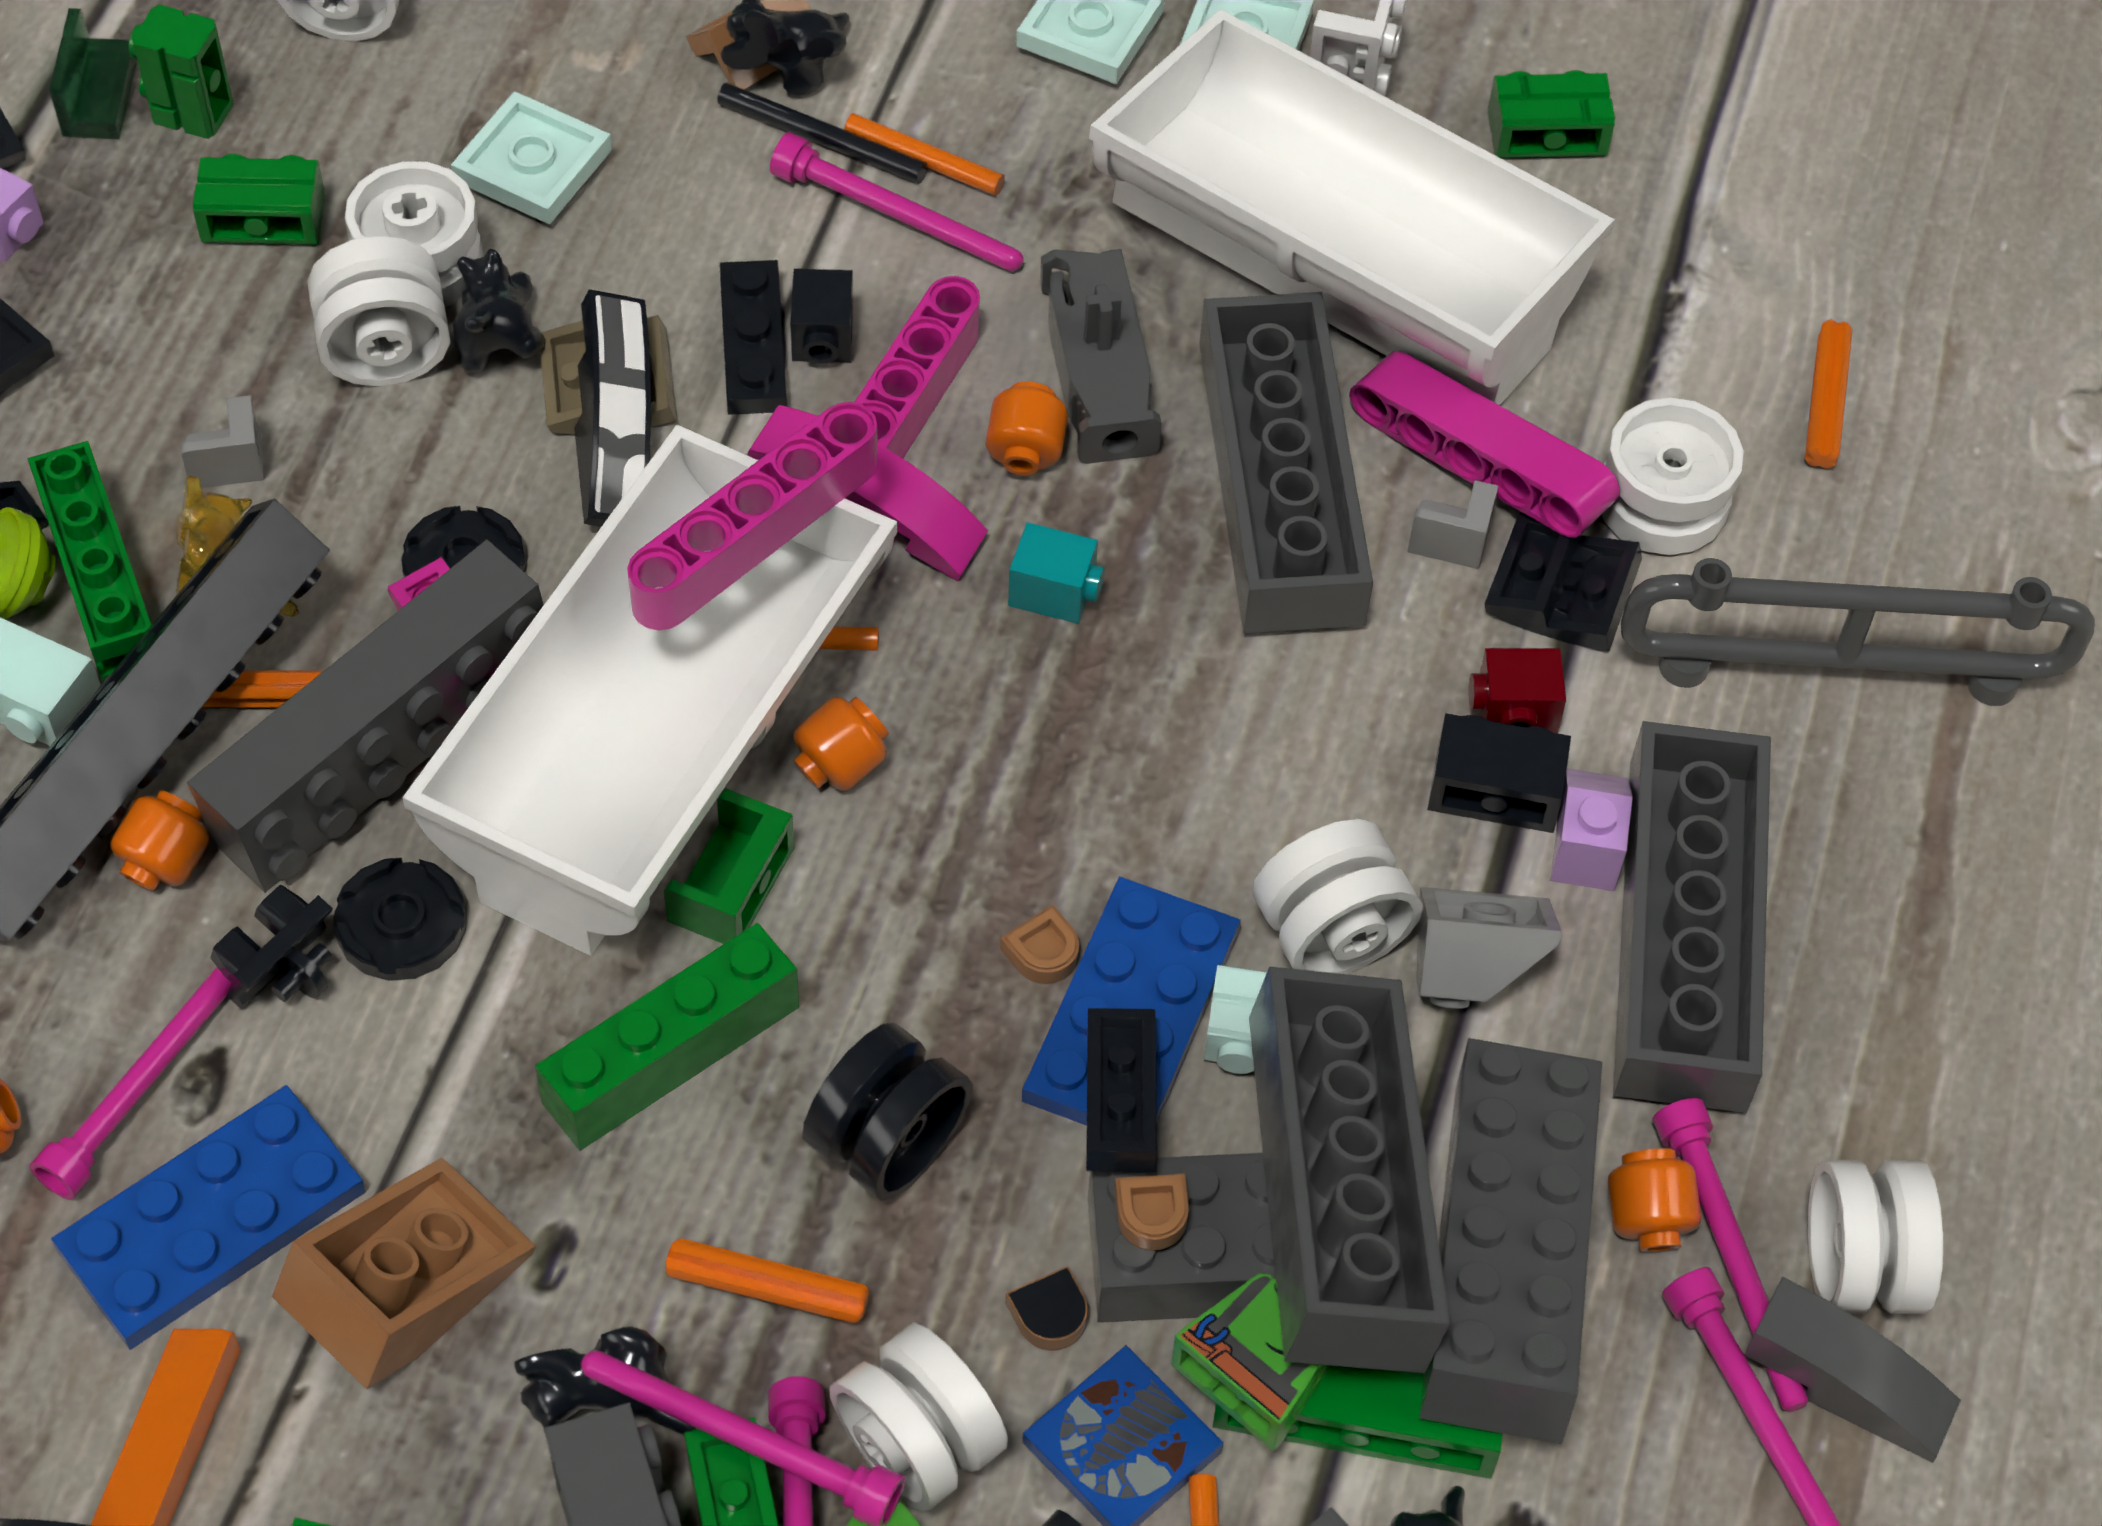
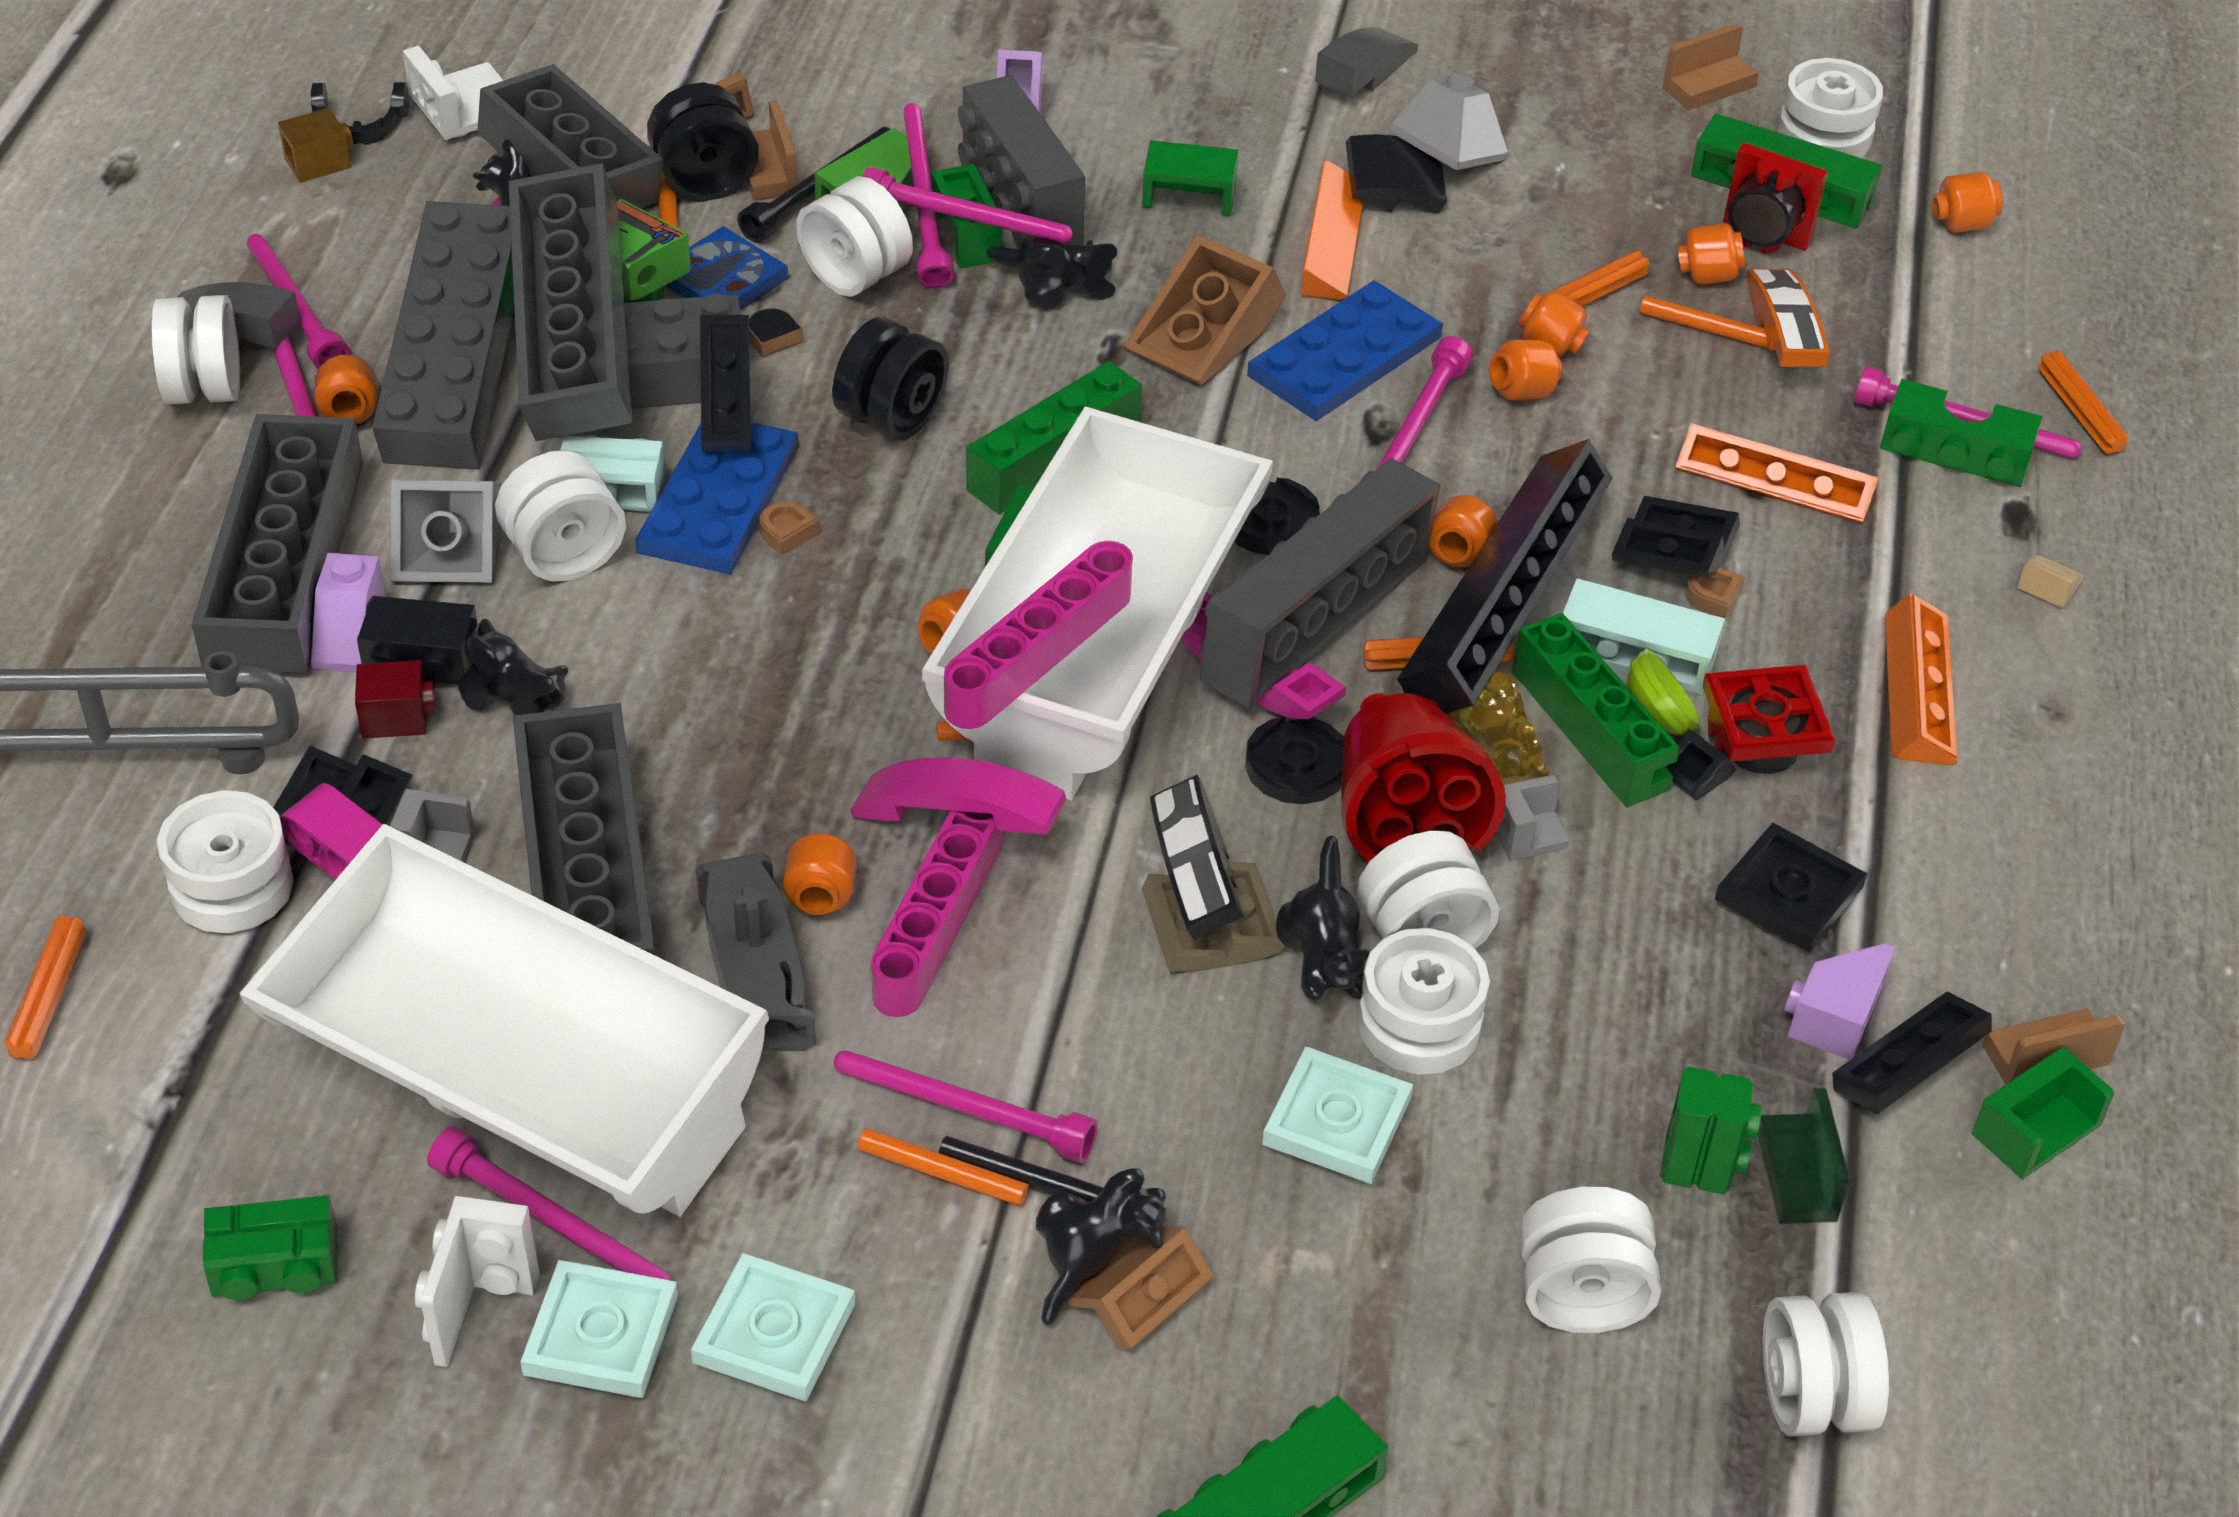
camera: 175 degrees right, 10 degrees down
green brick [193,154,325,245] -> none
black hips [210,885,333,1010] -> none
orange axle [665,1238,869,1323] -> none
black plate [719,260,787,415] -> none
black brick [790,269,854,364] -> none
teal brick [1008,522,1105,624] -> none
medium nougat tile [1114,1174,1189,1250] -> none
none -> black animal [458,619,568,715]
none -> red cone [1341,693,1506,865]

